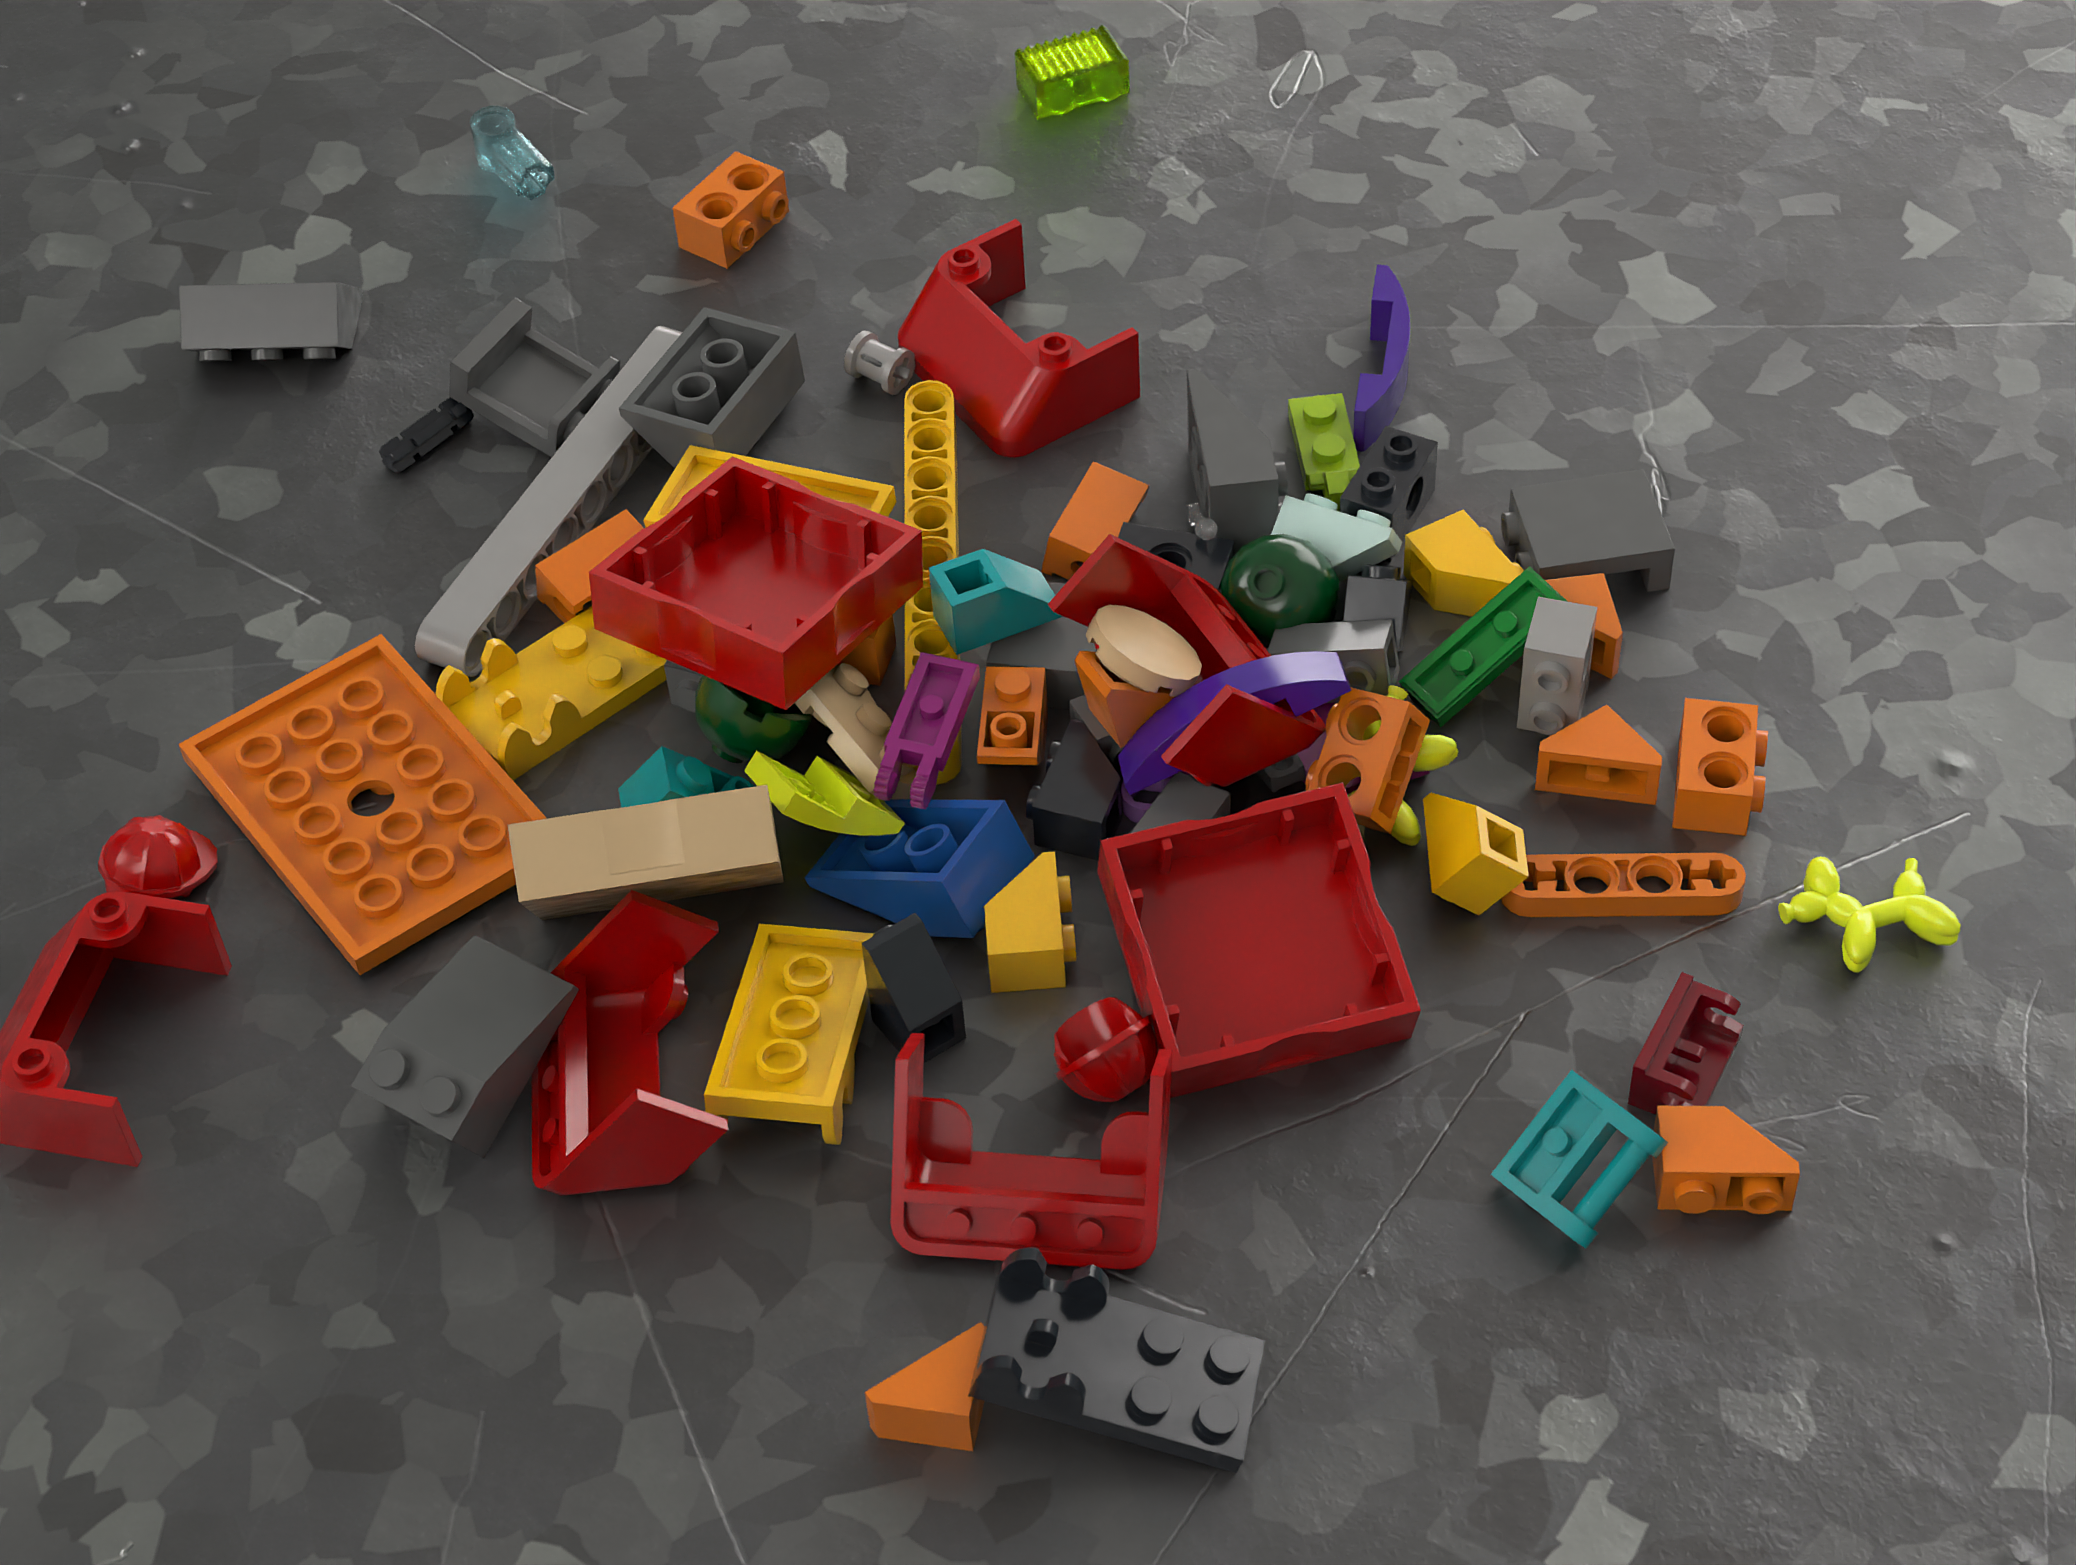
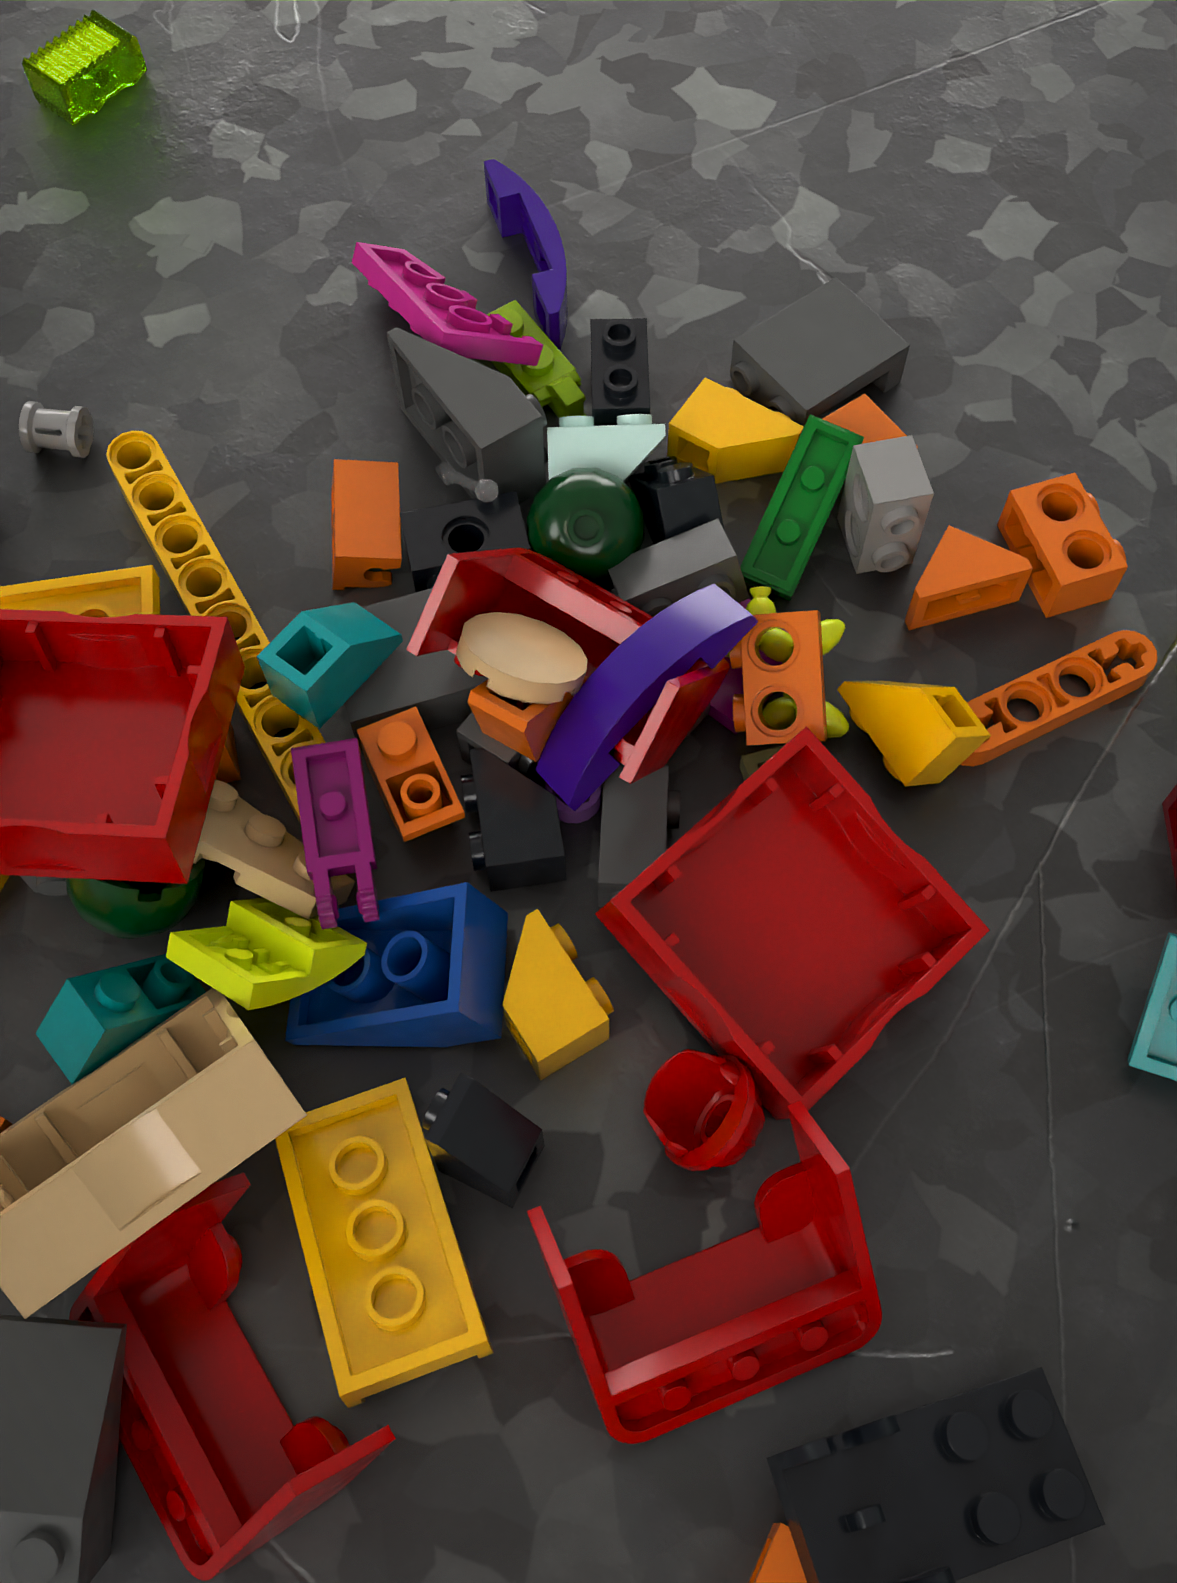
camera: 30 degrees left, 15 degrees up
red windscreen [897,219,1140,458] -> none
none -> dark pink wing [352,242,543,366]

